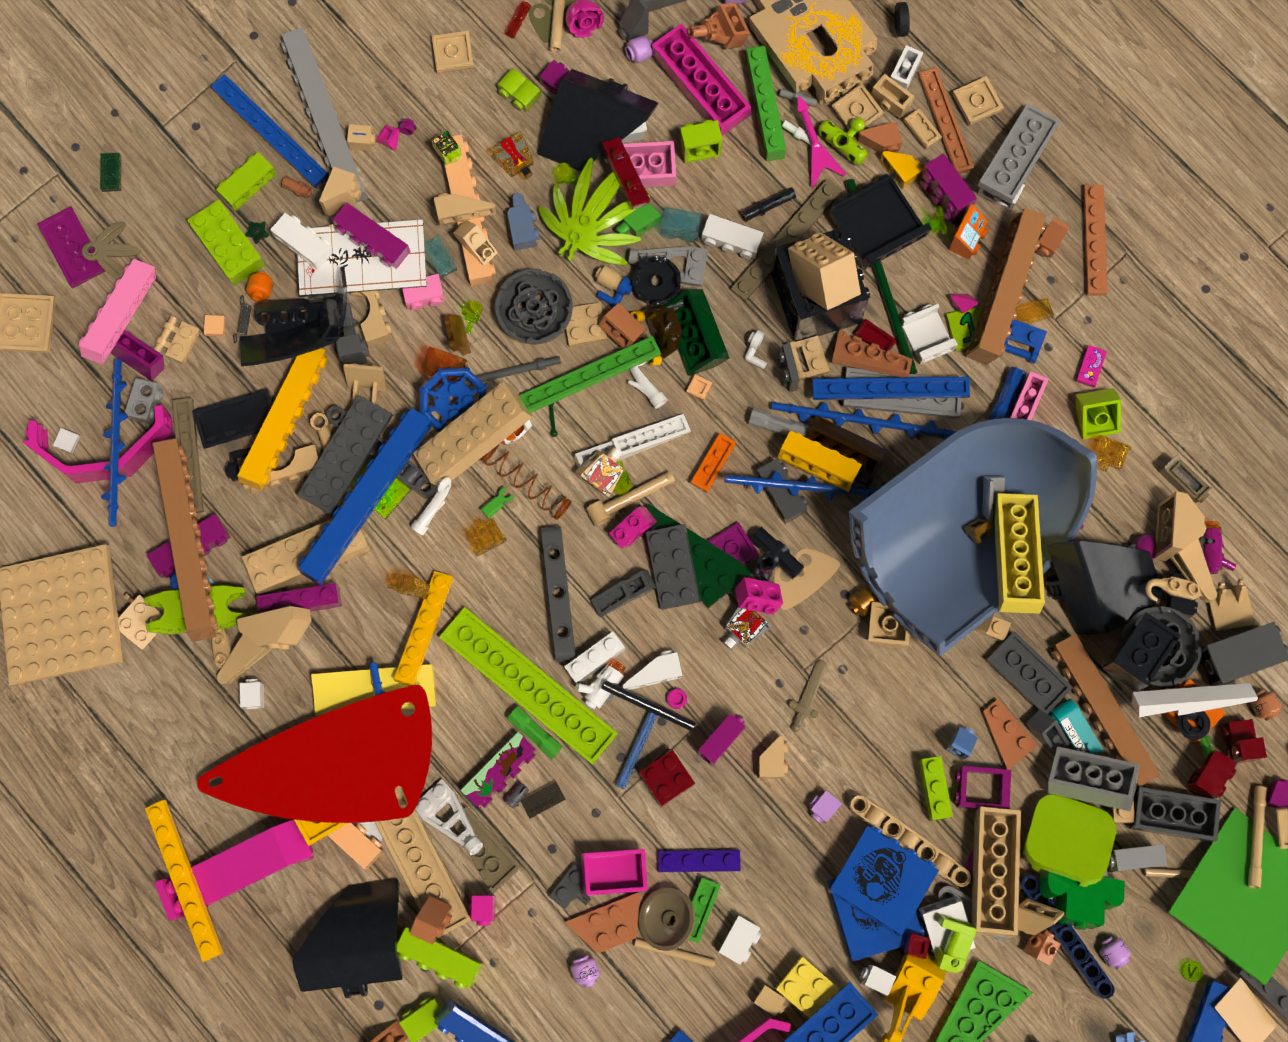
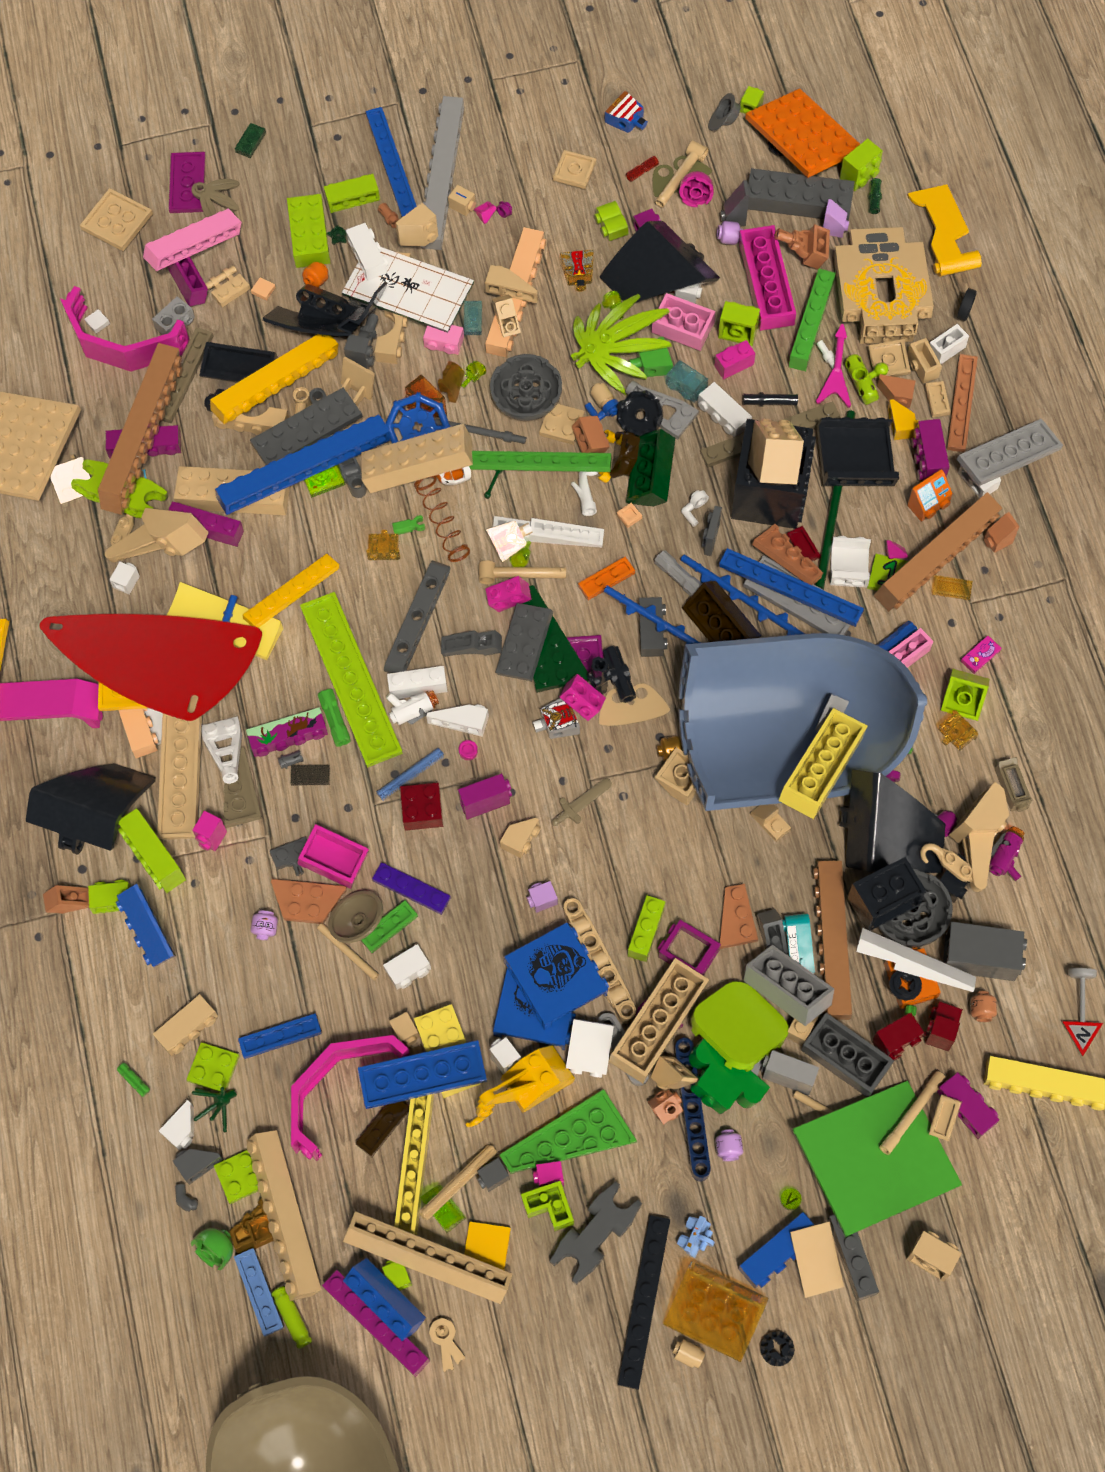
camera: 30 degrees right, 10 degrees down
blue plant [101,359,128,527] -> none
dark grey piece [234,295,252,344] -> none
magenta brick [333,202,411,269] -> none
clear yellow piece [387,573,430,599] -> none
white plant [410,477,451,535] -> none
nougat brick [410,896,452,945] -> none
brick [432,130,462,165] -> none
sand blue hinge [507,193,540,251] -> none
dark red hinge [601,137,650,210] -> none
black piece [601,680,696,731] -> none
yellow brick [778,430,862,492] -> none
light grey bar [779,89,818,107] -> none
tan plate [790,336,830,381] -> none
dark red plate [904,933,930,959] -> none
clear neon green animal [929,206,948,238] -> none
lime piece [934,913,977,973] -> none
medium blue slope [945,727,978,760] -> none
tan plate [952,76,1004,126] -> none
pearl gold tile [964,518,993,544] -> none
dark grey plate [986,631,1073,714] -> none
blue plate [1004,319,1047,364] -> none
nougat plate [1083,185,1108,296] -> none
tan plate [1209,578,1255,632] -> none
none -> dark pink brick [714,340,756,380]

